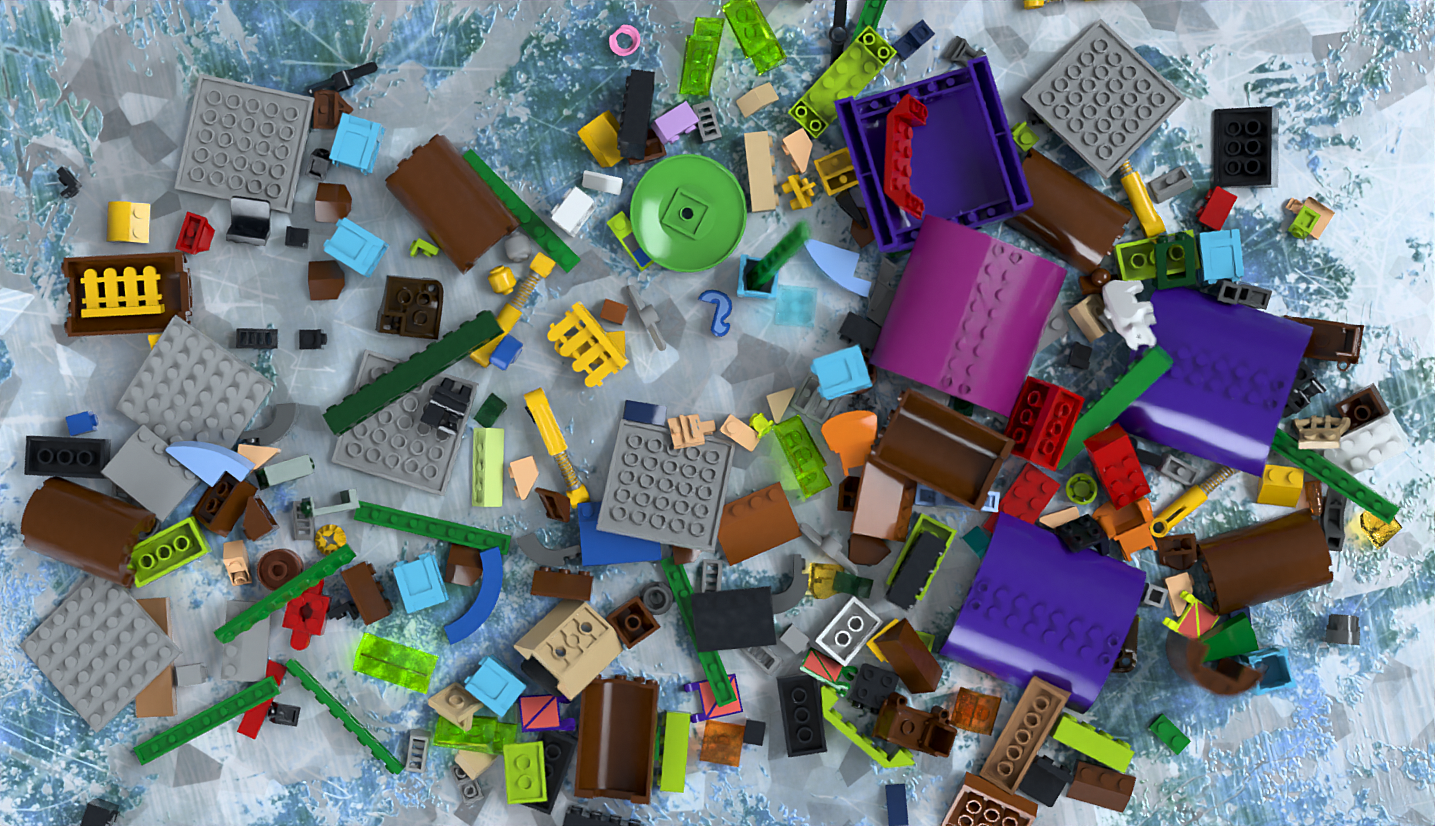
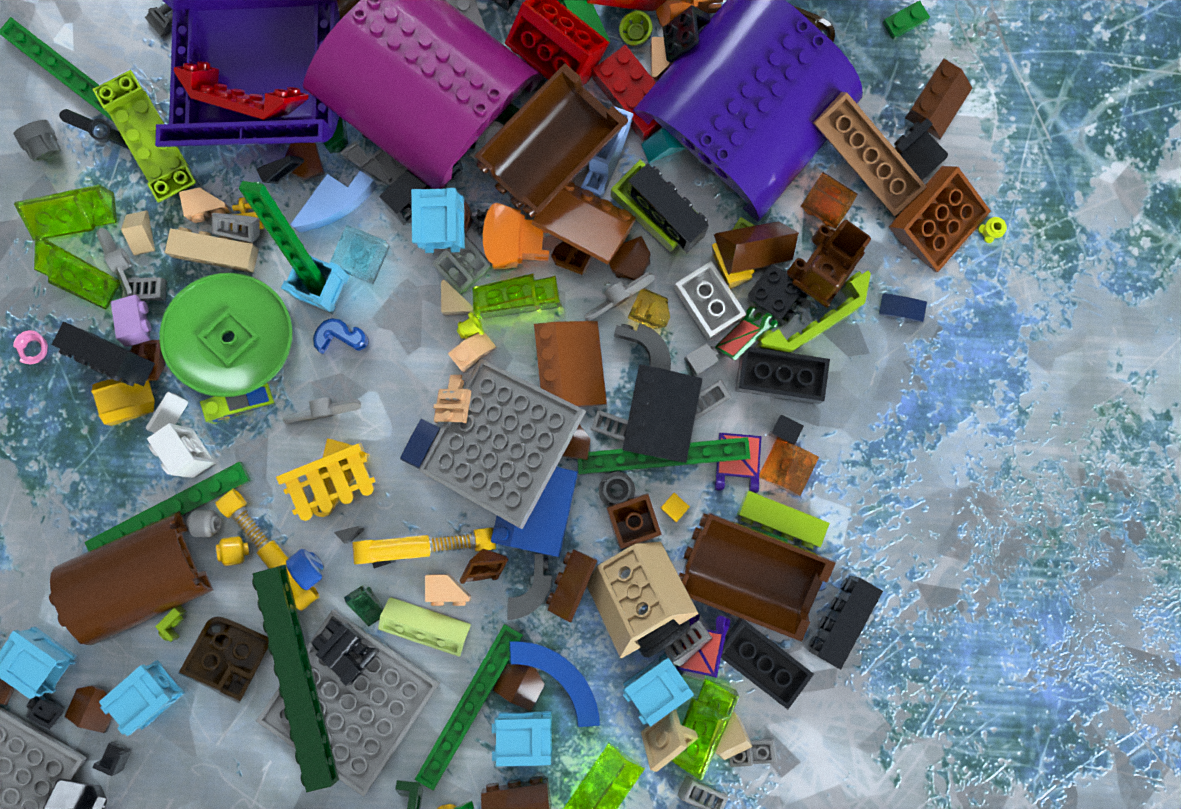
camera: 70 degrees left, 5 degrees down
black bracket [299,329,327,350] -> none
reddish brown slope [308,260,345,301] -> none
lime tile [503,741,547,804] -> none
dark orange panel [600,299,629,325] -> none
yellow brick [813,147,859,196] -> none
clear green slope [832,570,874,599] -> none
dark blue slope [892,19,935,62] -> none
lime brick [1049,712,1135,773] -> none
none -> light grey piece [96,228,132,297]
none -> light grey slope [212,213,260,243]
none -> dark grey slope [334,526,364,544]
none -> yellow slope [660,493,690,523]
none -> light grey slope [663,620,712,666]

